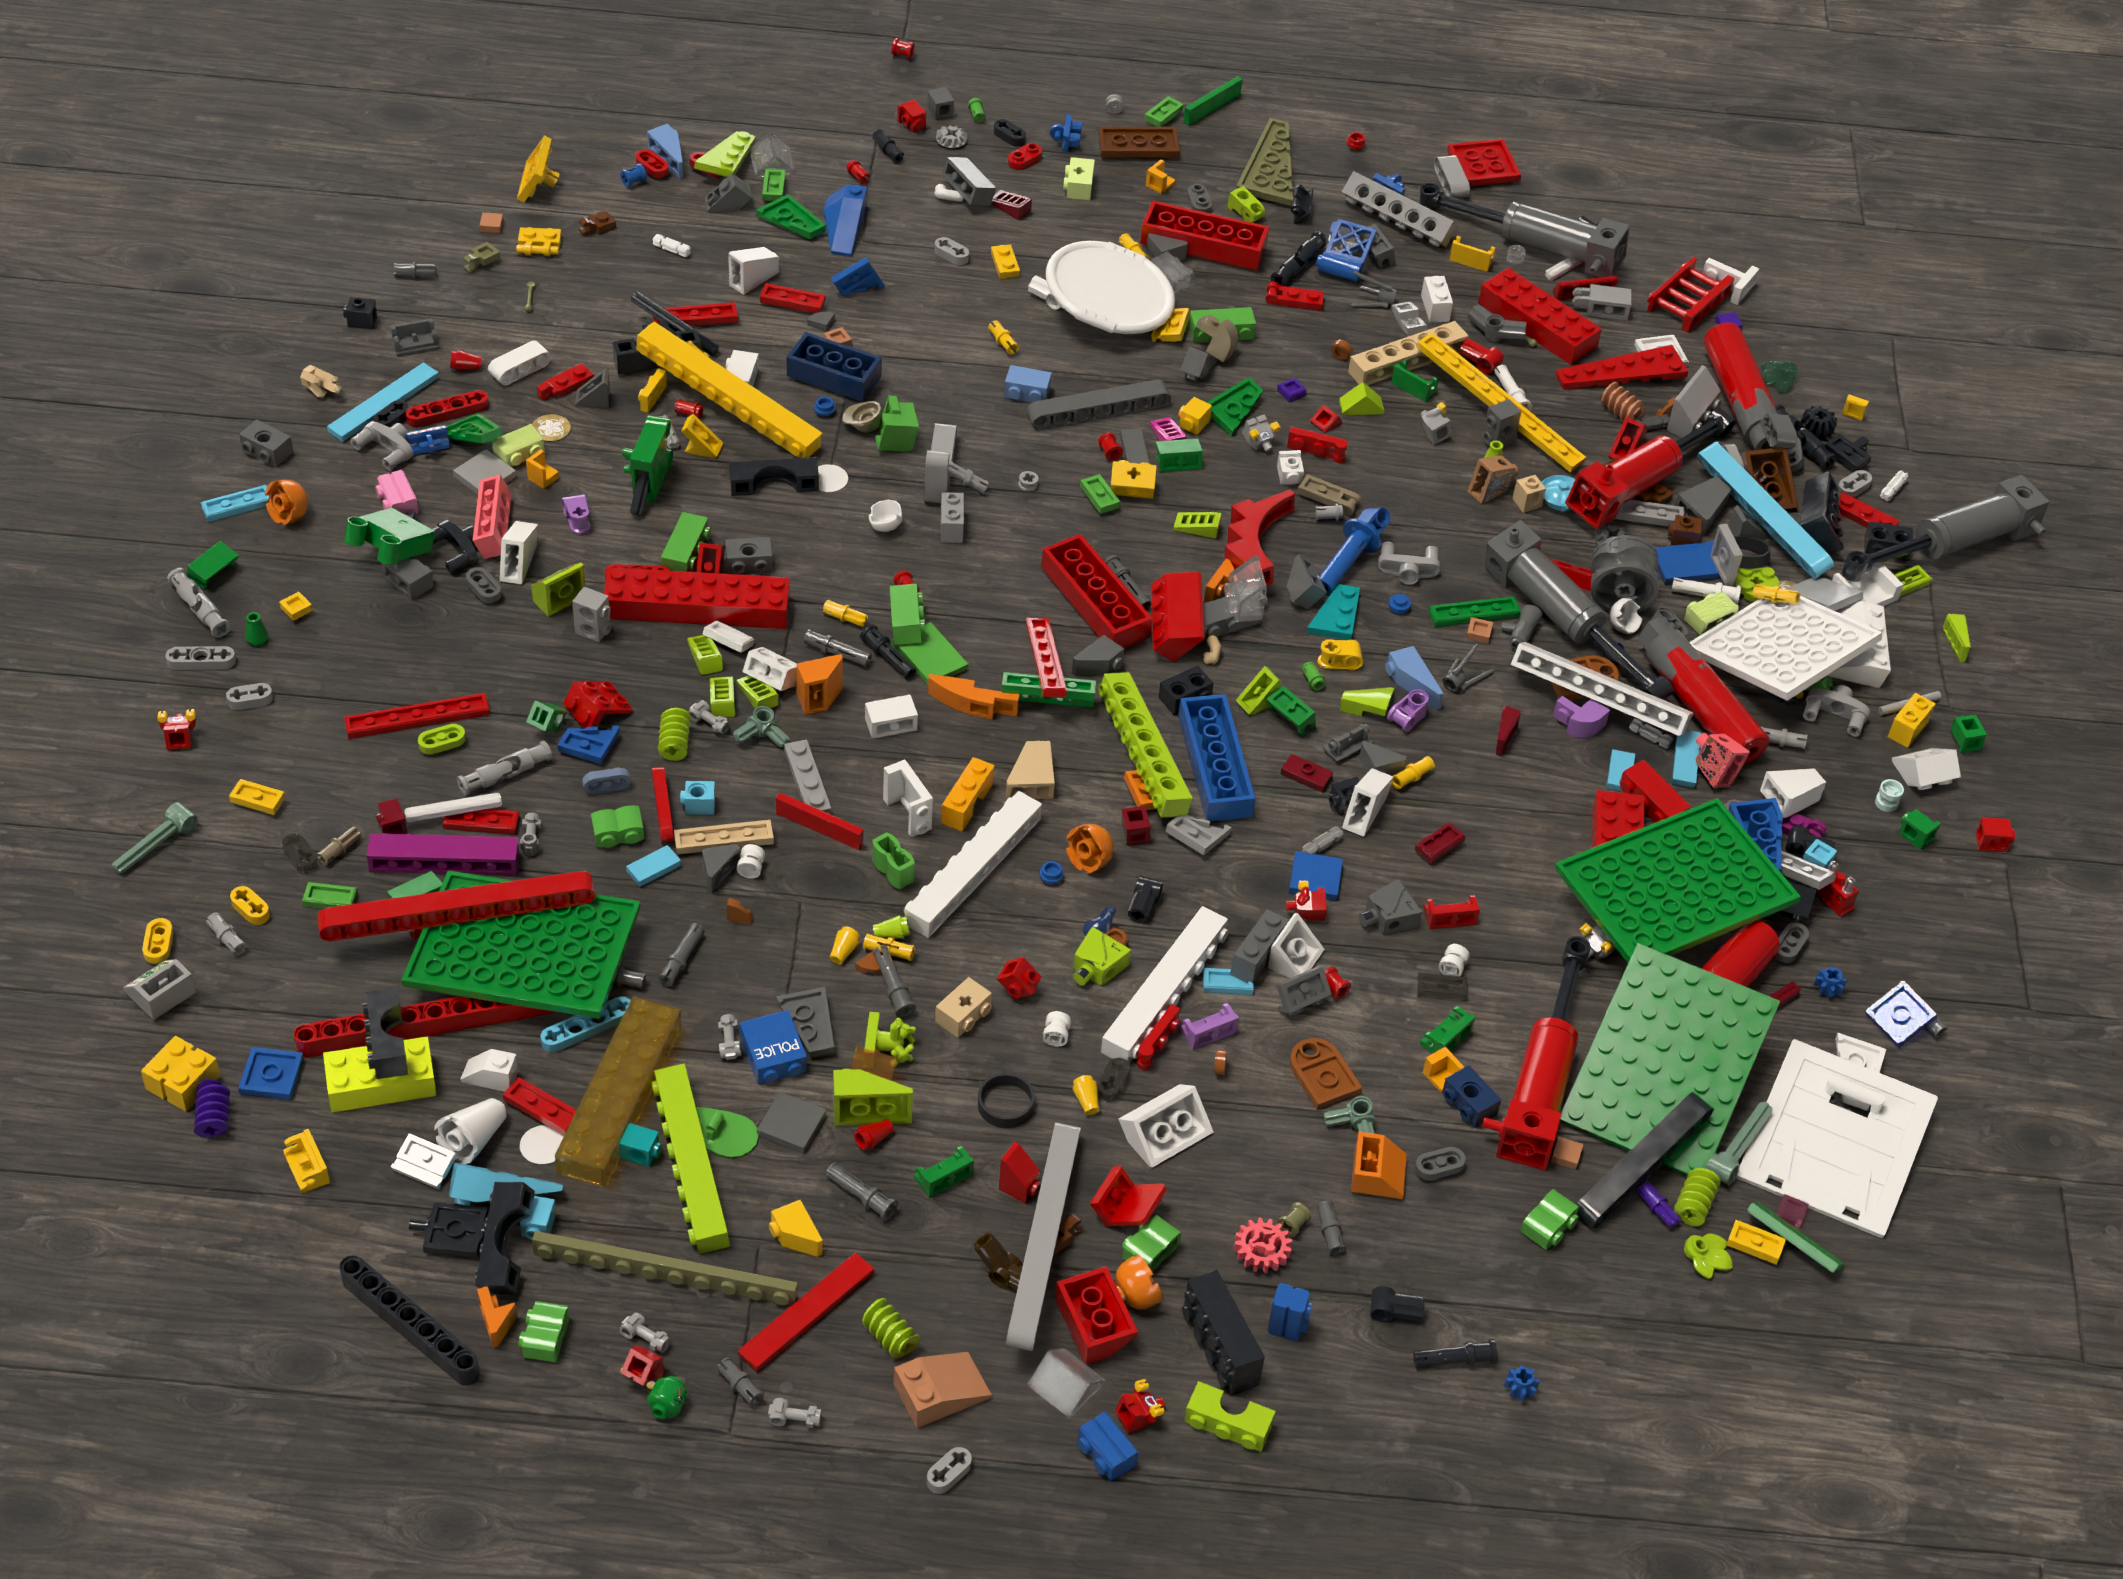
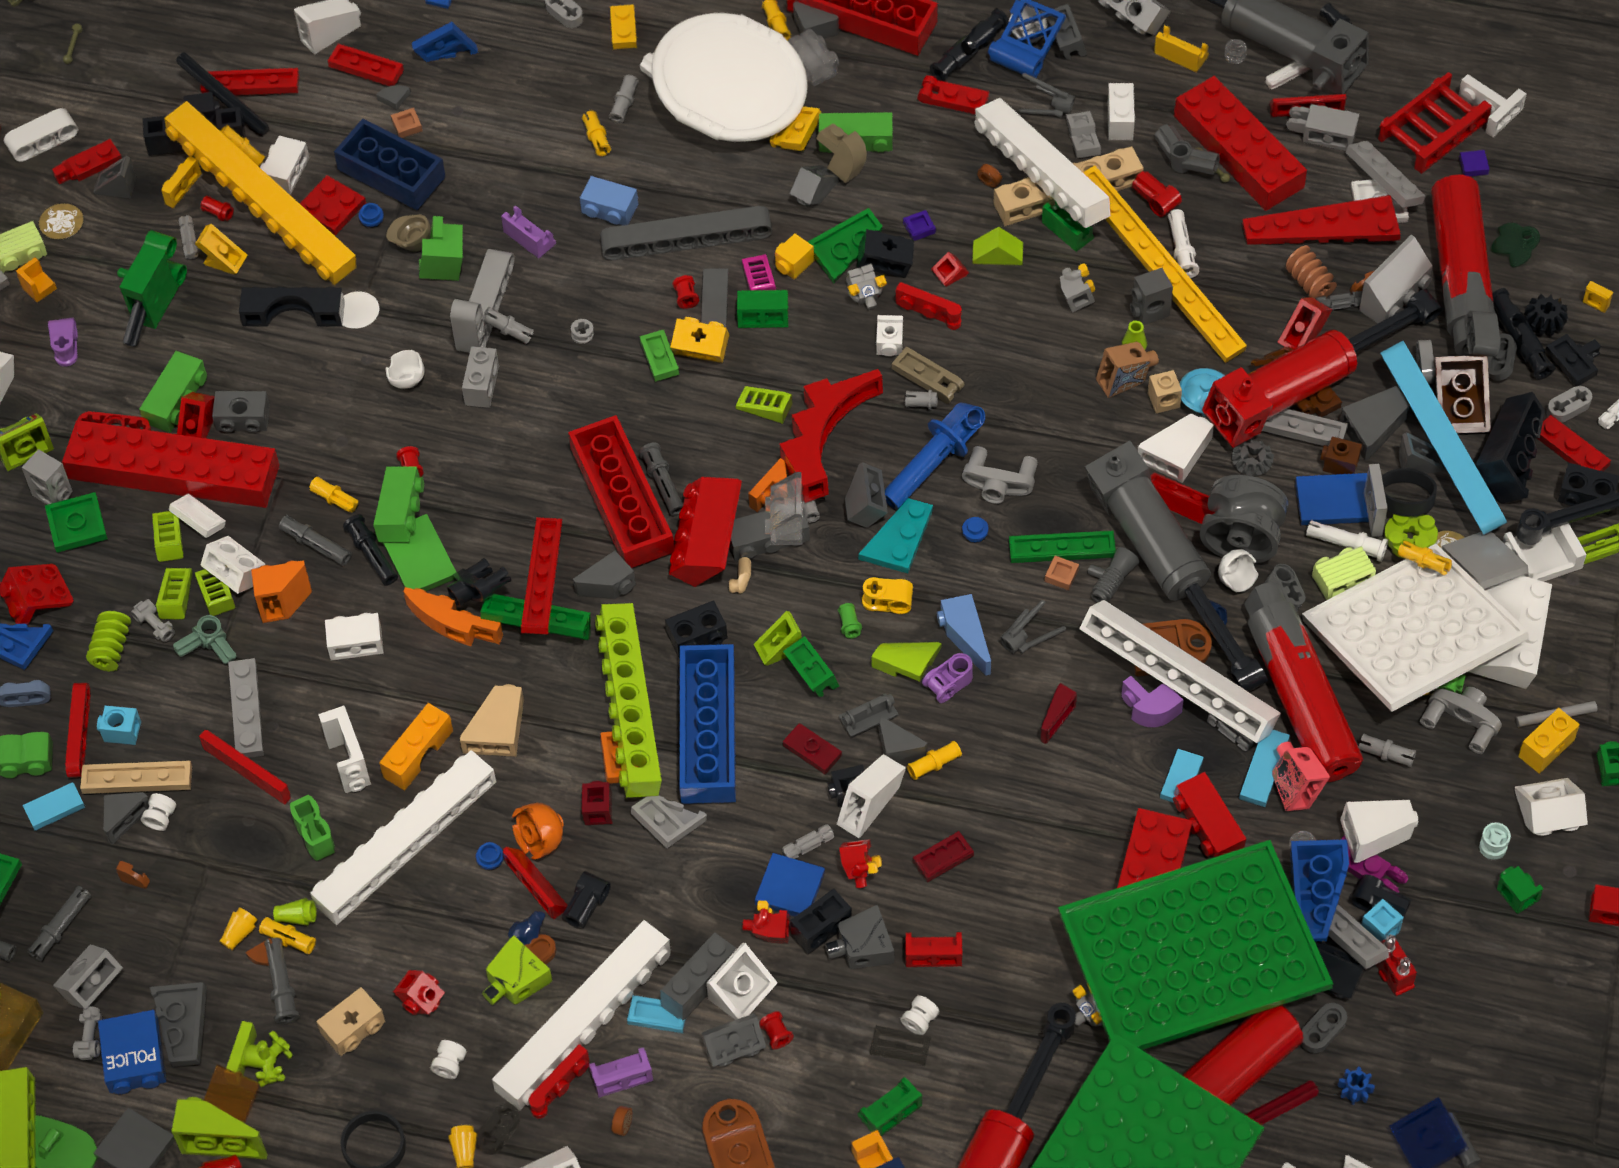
camera: 15 degrees right, 10 degrees up
none -> green plate [45,492,108,553]
none -> light grey brick [53,944,123,1010]
none -> red plate [300,175,366,236]
none -> black connector [447,558,511,607]
none -> medium lavender hinge [501,206,556,259]
none -> red slope [503,847,568,919]
none -> light grey pin [609,75,639,123]
none -> black brick [790,889,852,954]
none -> red piece [839,839,882,888]
none -> black brick [857,229,914,278]
none -> white brick [975,98,1110,228]
none -> white slope [1138,414,1214,483]
none -> light grey plate [1346,141,1425,208]

